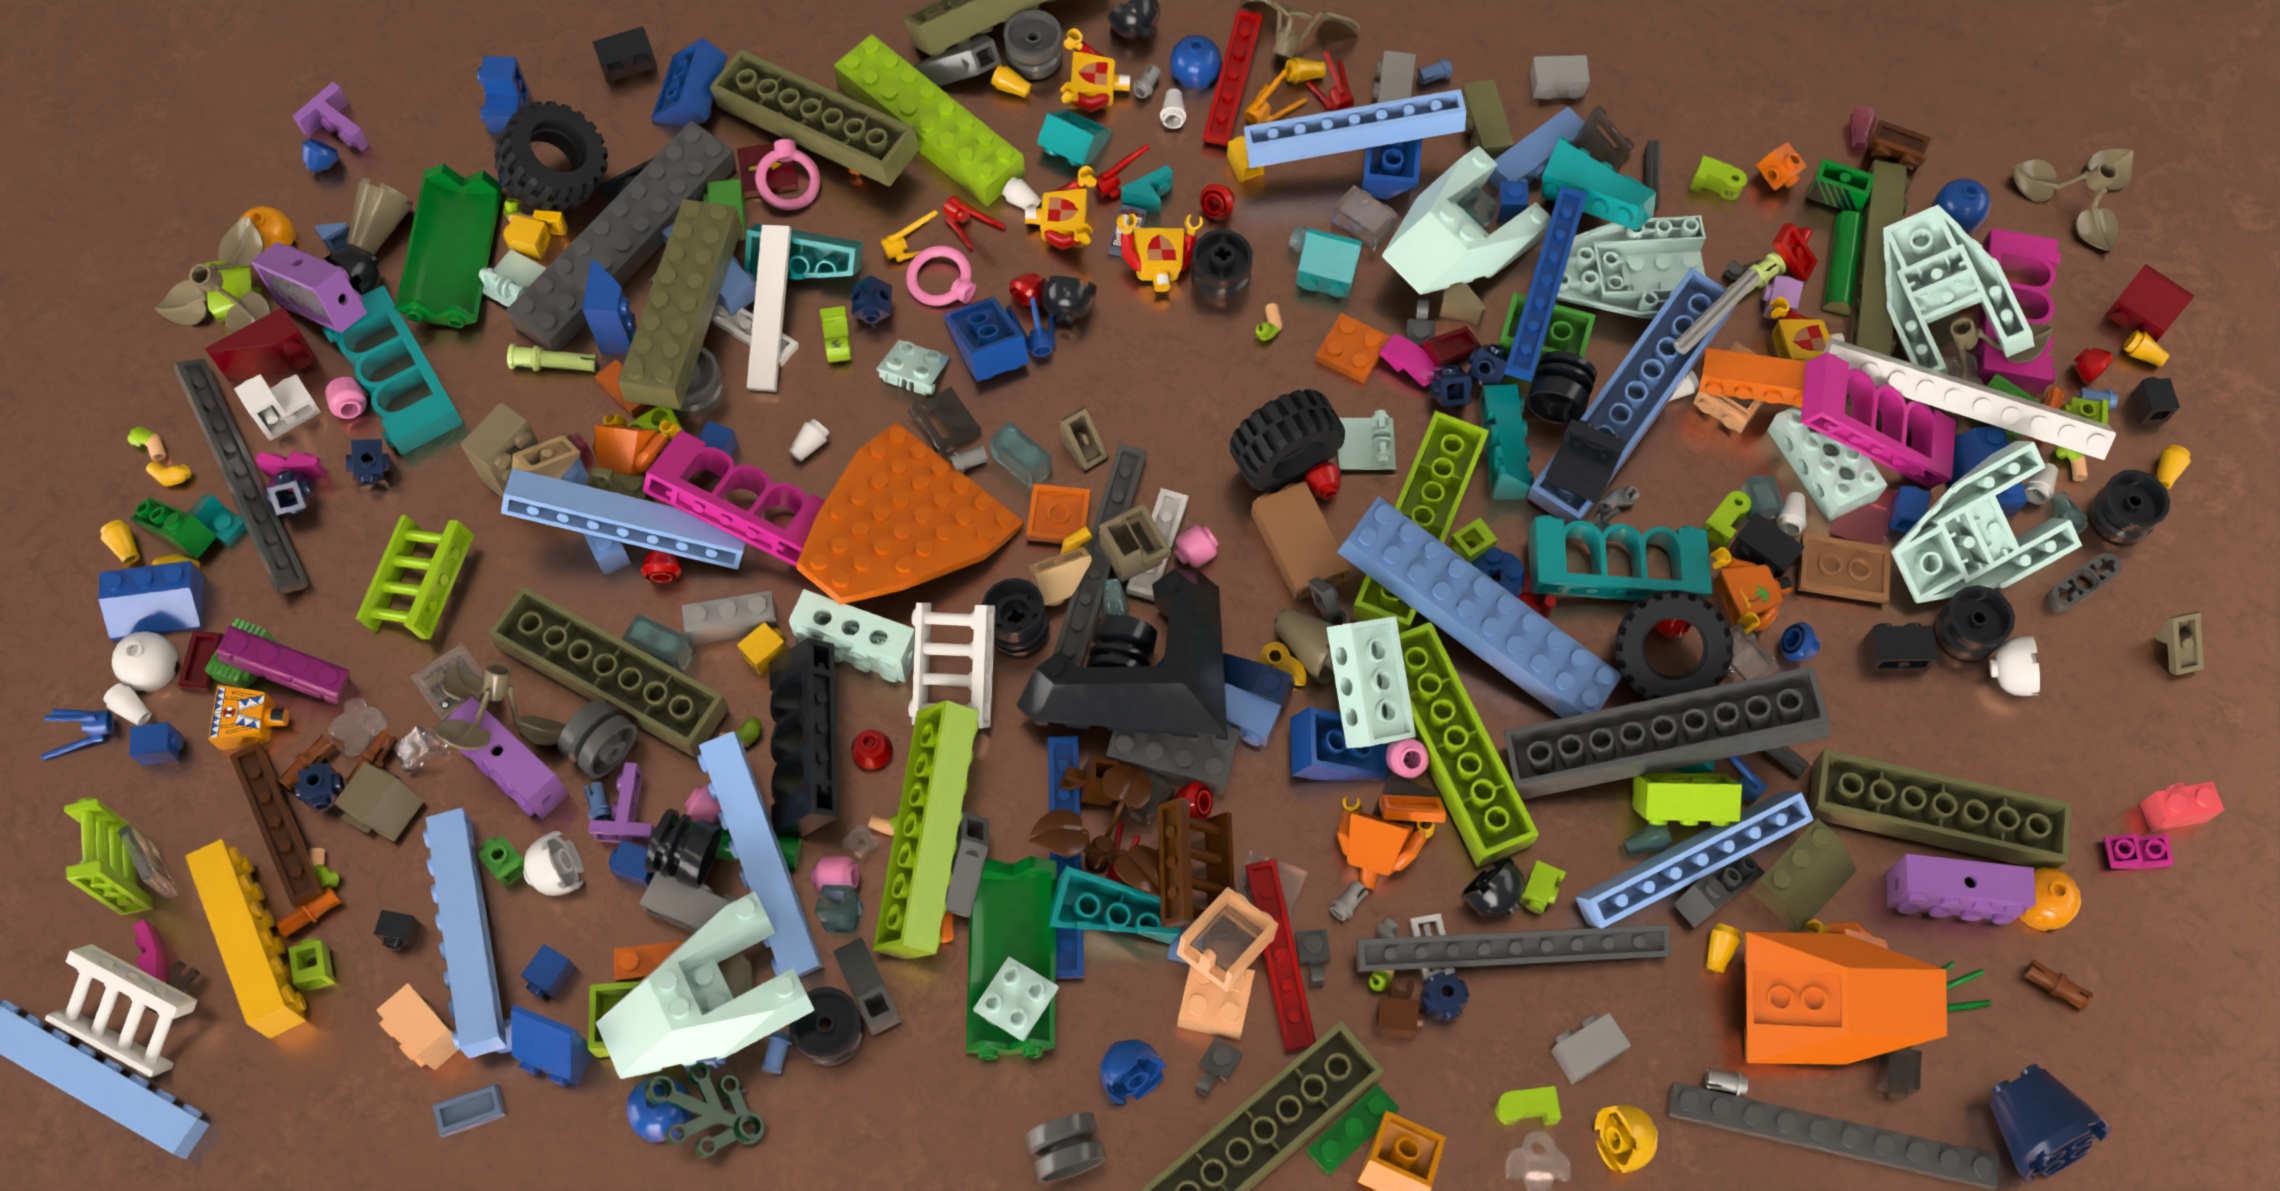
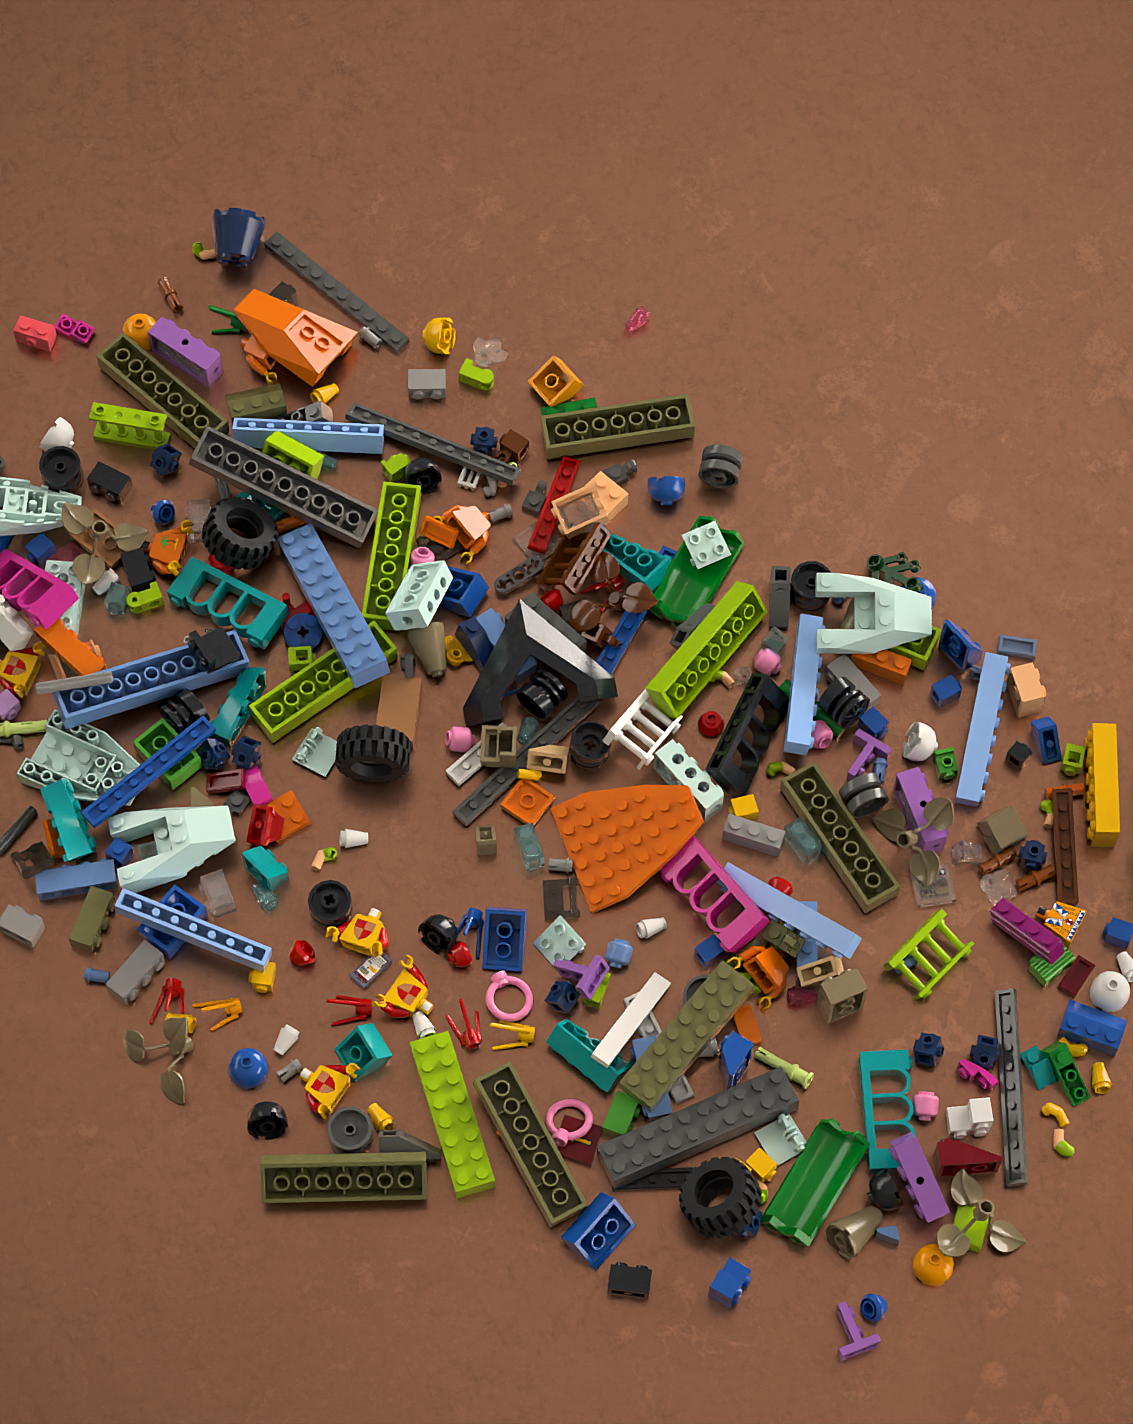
camera: 150 degrees left, 0 degrees up
teal slope [1121,165,1173,215] -> none
red plate [1203,9,1263,146] -> none
none -> dark tan plant [61,503,149,584]
none -> lime fence [89,402,171,450]
none -> dark blue brick [150,443,182,475]
none -> arm [192,242,216,260]
none -> red slope [246,804,285,846]
none -> white cone [339,829,368,848]
none -> dark grey beam [494,556,544,595]
none -> medium lavender bracket [553,955,610,1000]
none -> medium blue head [605,938,633,969]
none -> blue slope [1030,716,1062,764]

